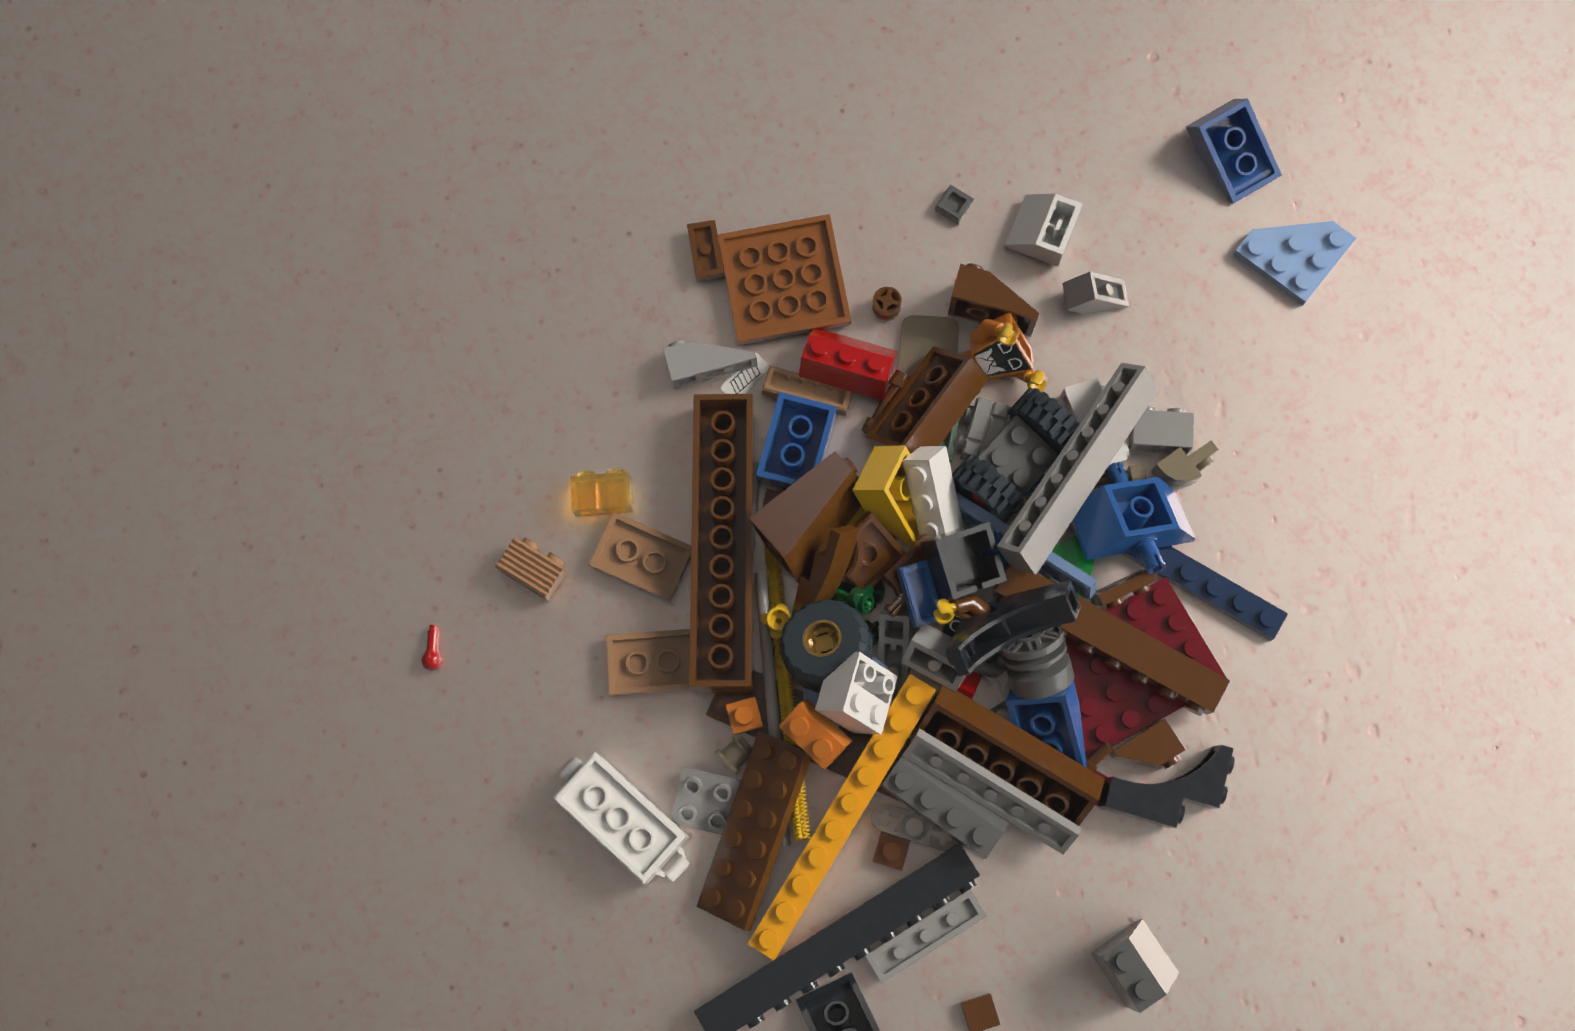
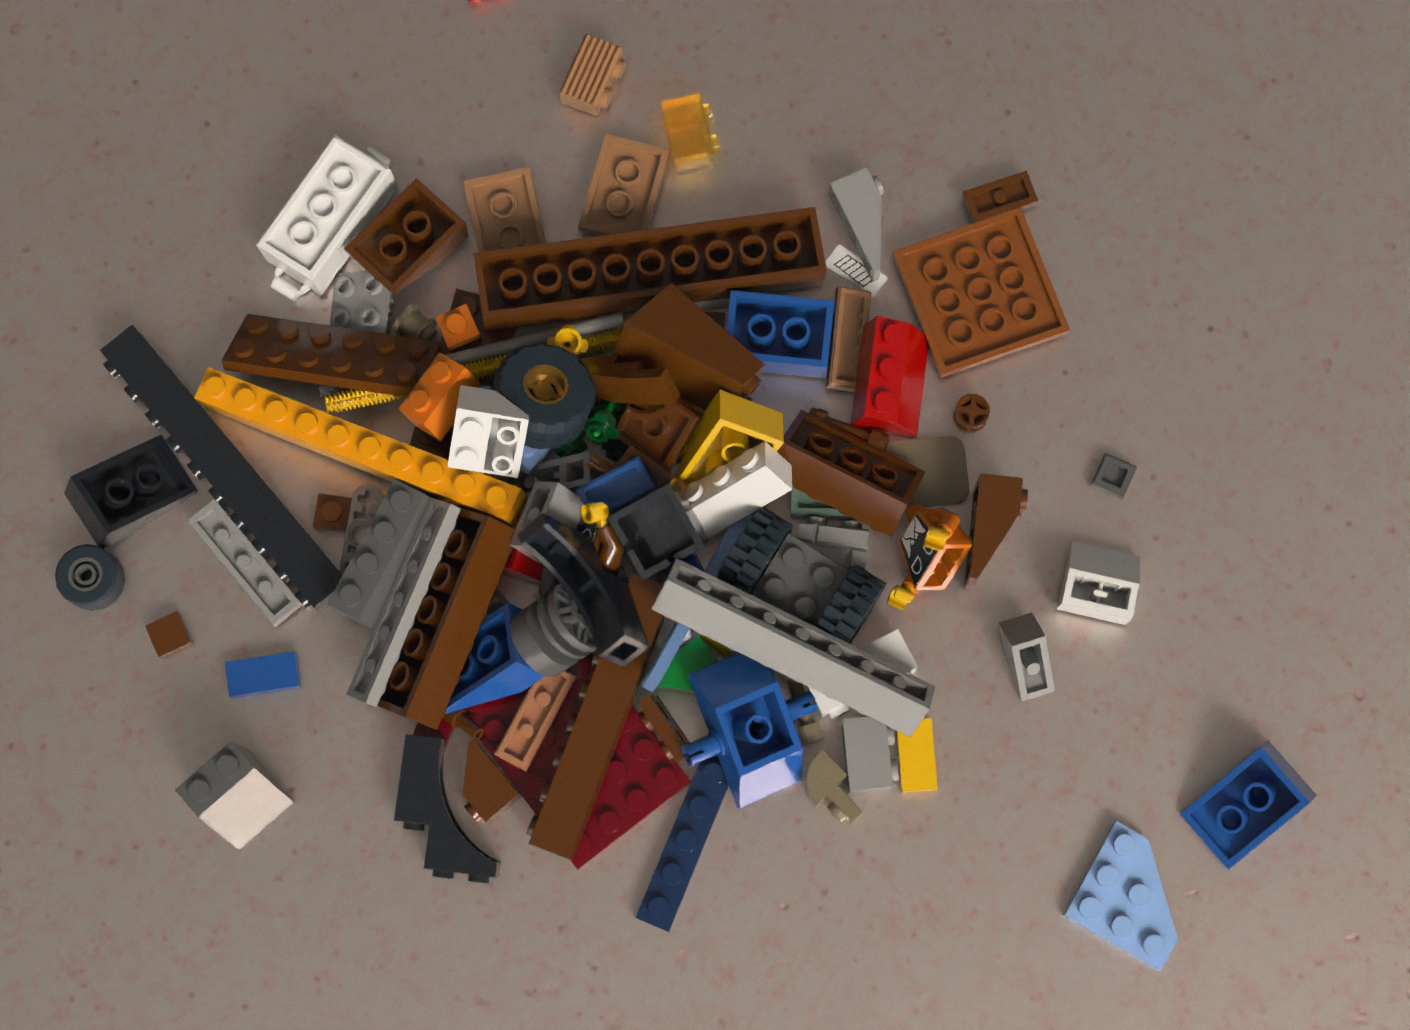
camera: 80 degrees right, 0 degrees up
none -> blue tile [225,651,301,698]
none -> reddish brown slope [344,178,469,295]
none -> nougat tile [494,670,577,772]
none -> yellow tile [896,718,938,793]

